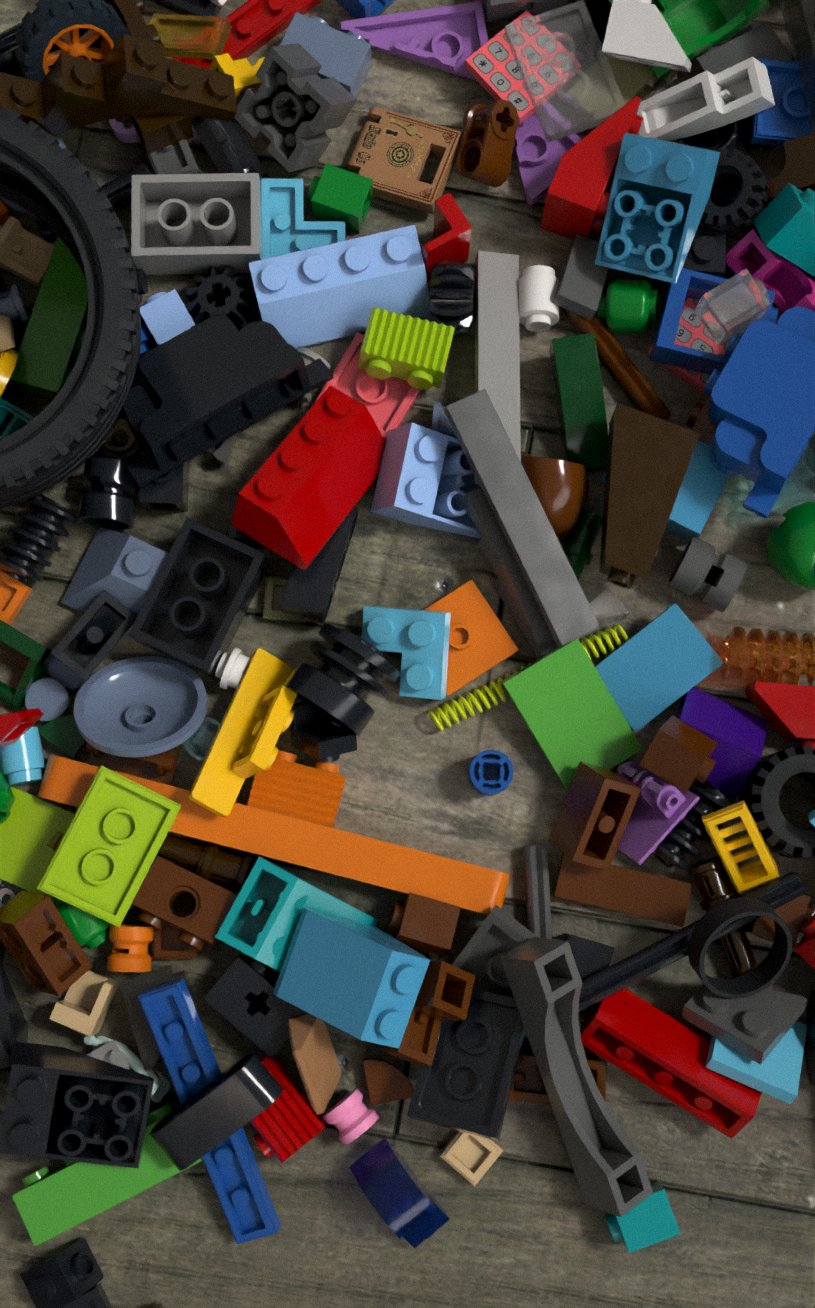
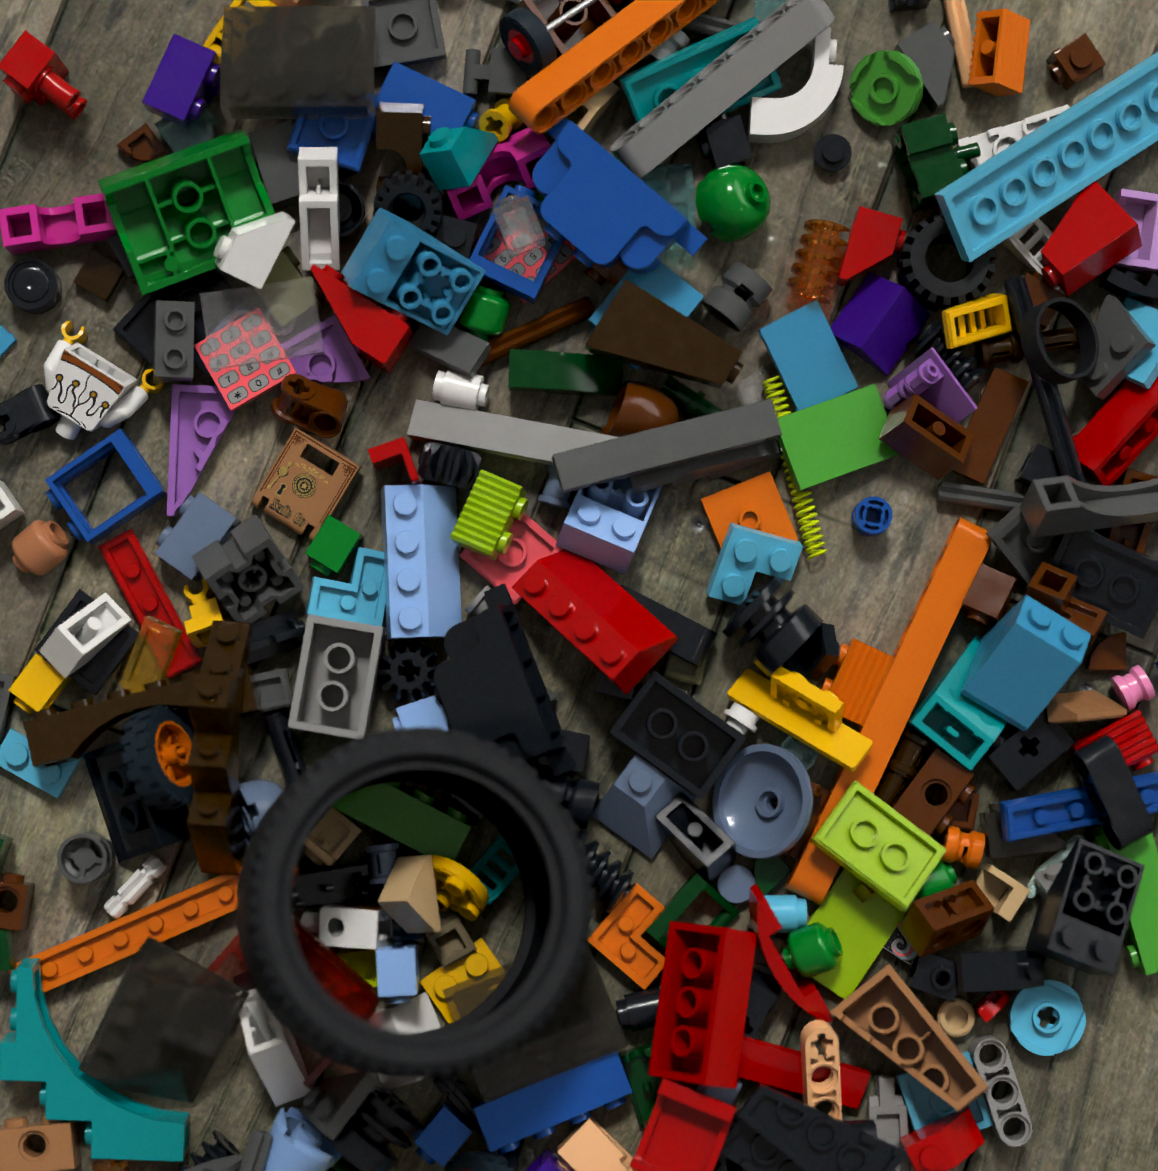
camera: 85 degrees left, 5 degrees up
reddish brown brick [639,715,719,793] -> none

